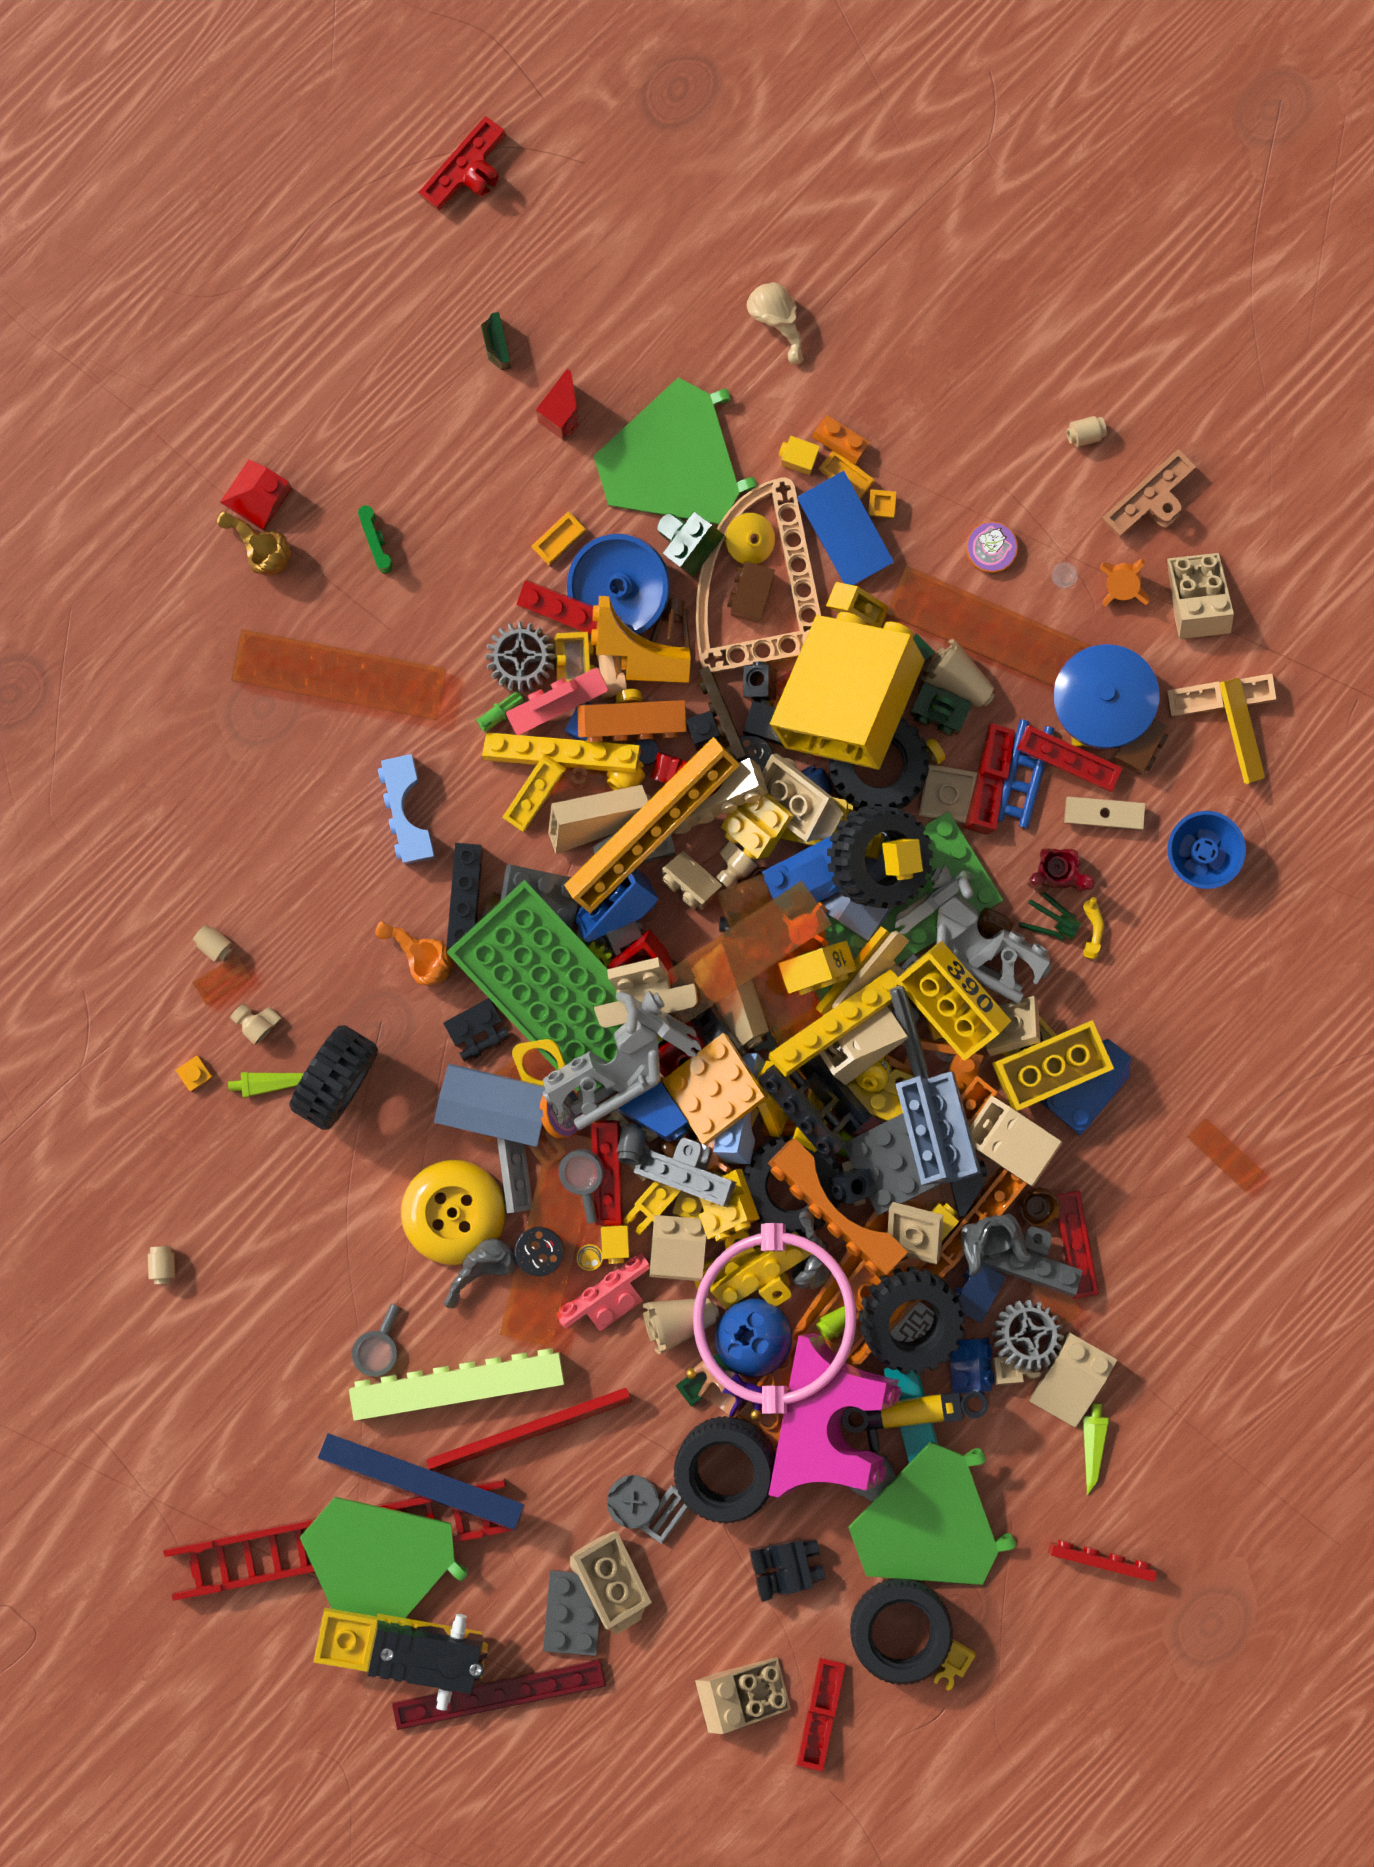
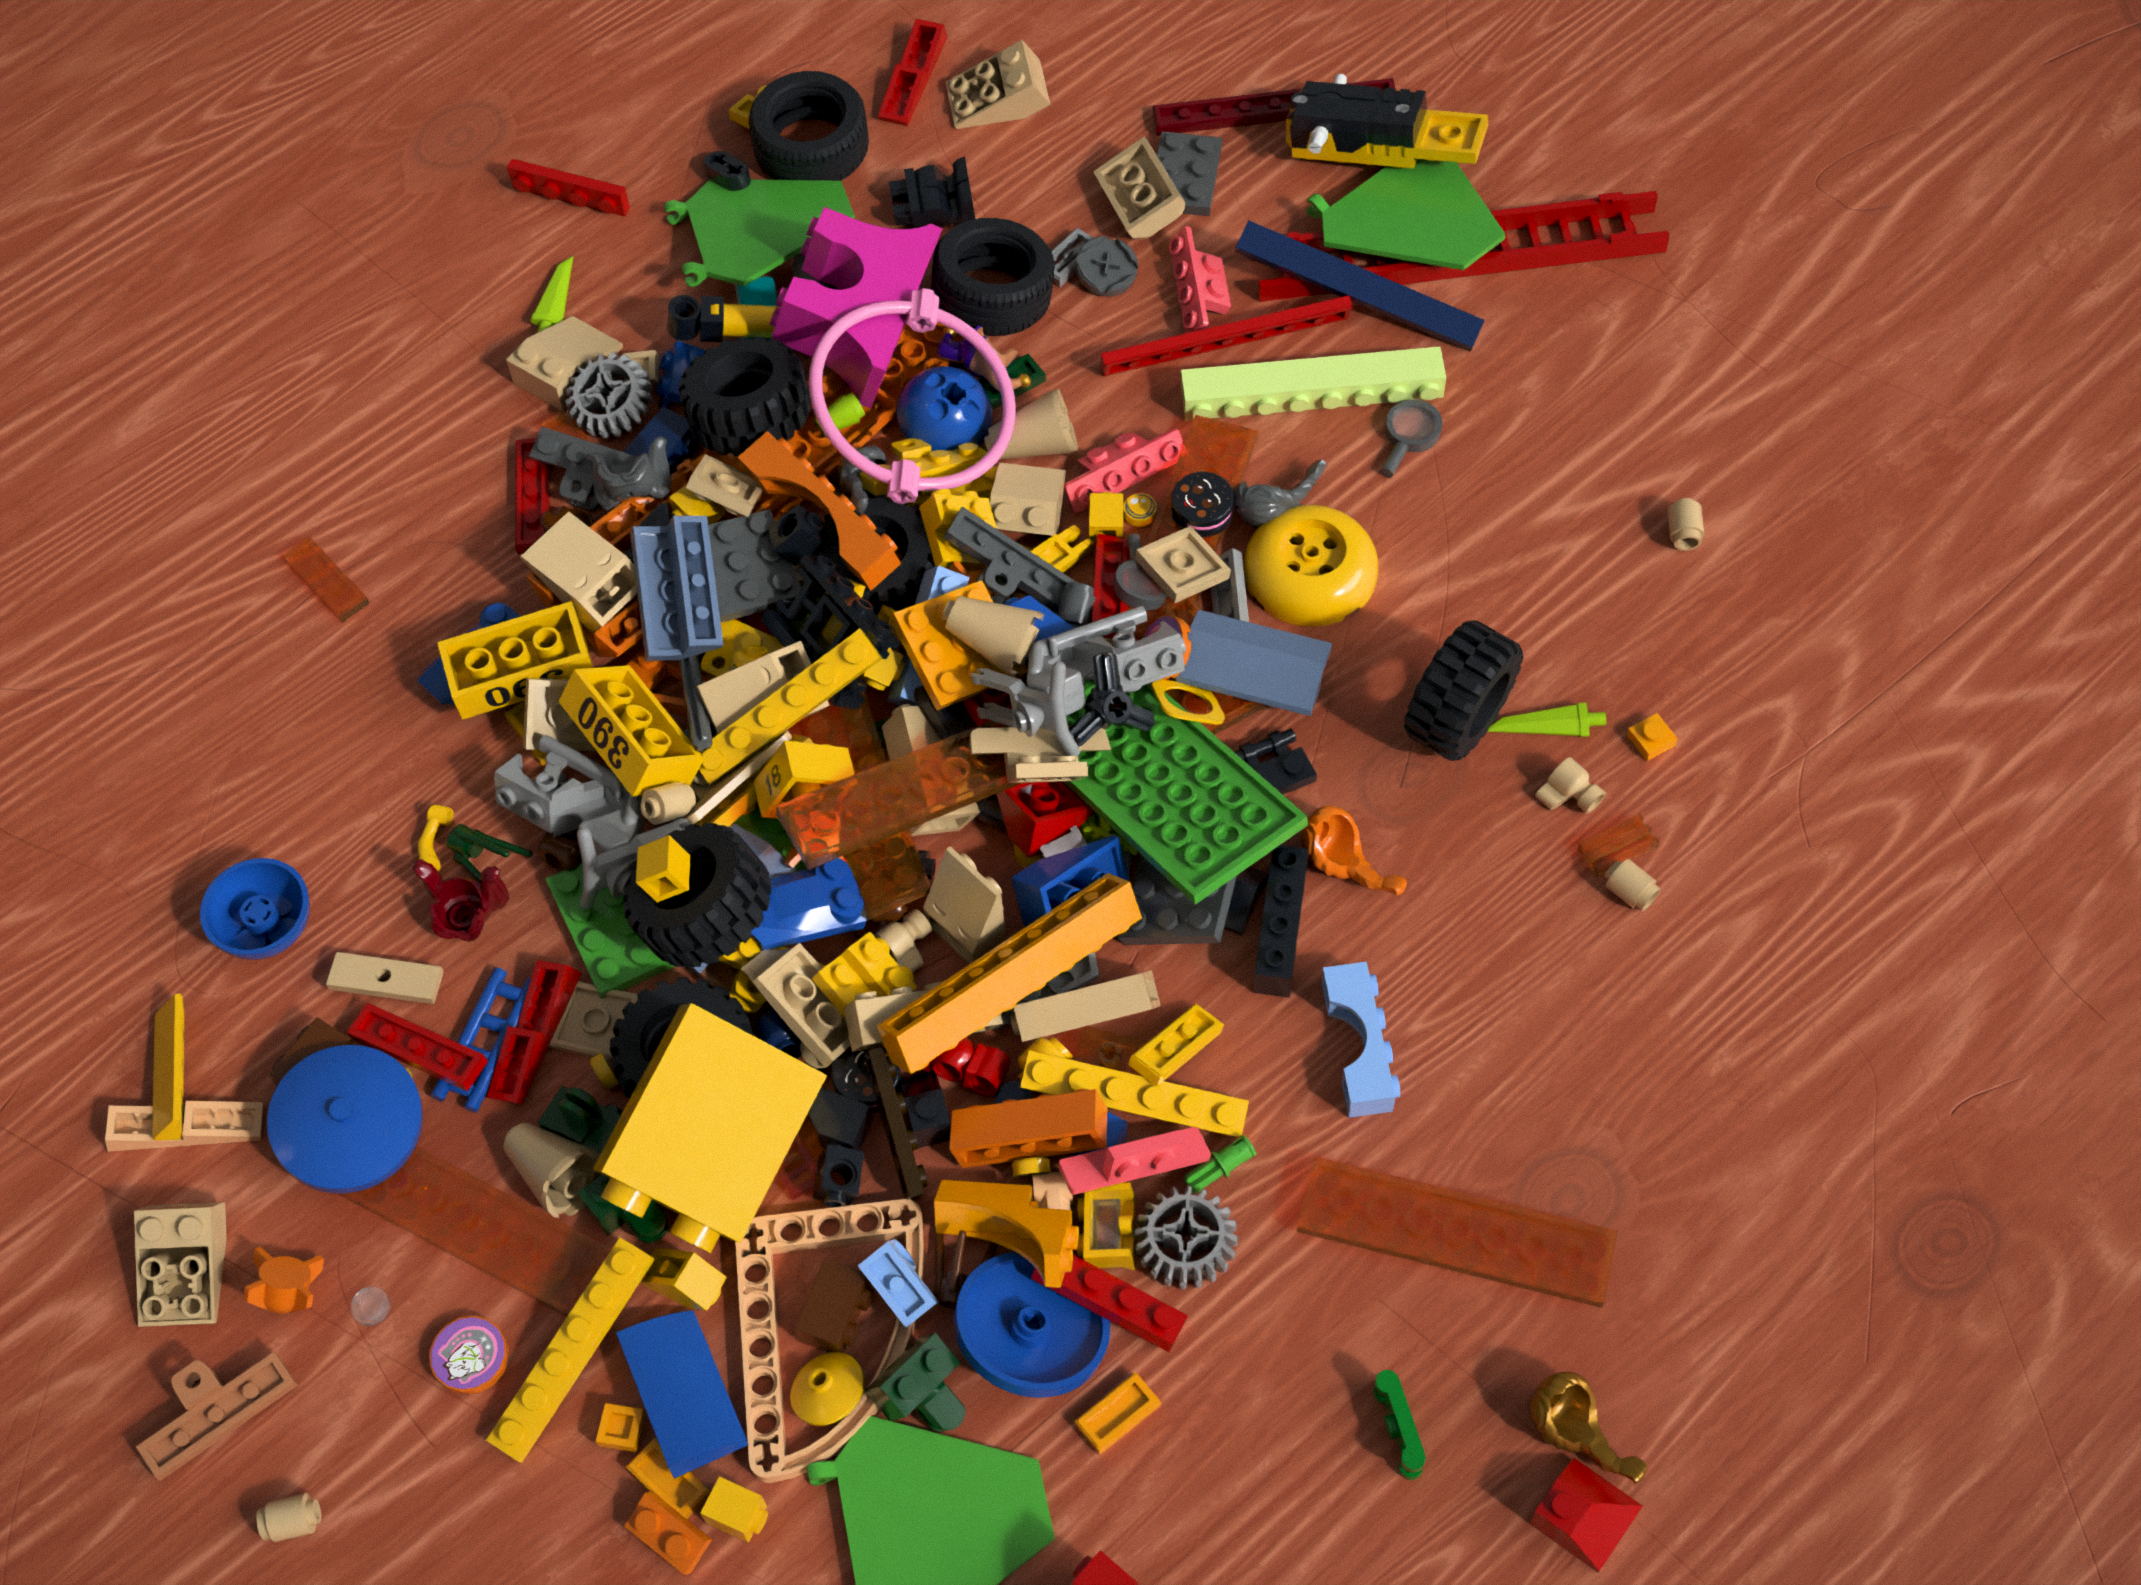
camera: 170 degrees left, 25 degrees down
none -> yellow plate [486,1237,655,1463]
none -> tan brick [640,782,696,825]
none -> black beam [703,151,751,191]
none -> light blue plate [858,1239,939,1328]
none -> tan cone [941,596,1044,678]
none -> black bush [1068,652,1155,747]
none -> tan plate [1135,526,1231,604]
none -> coral bracket [1169,226,1231,334]

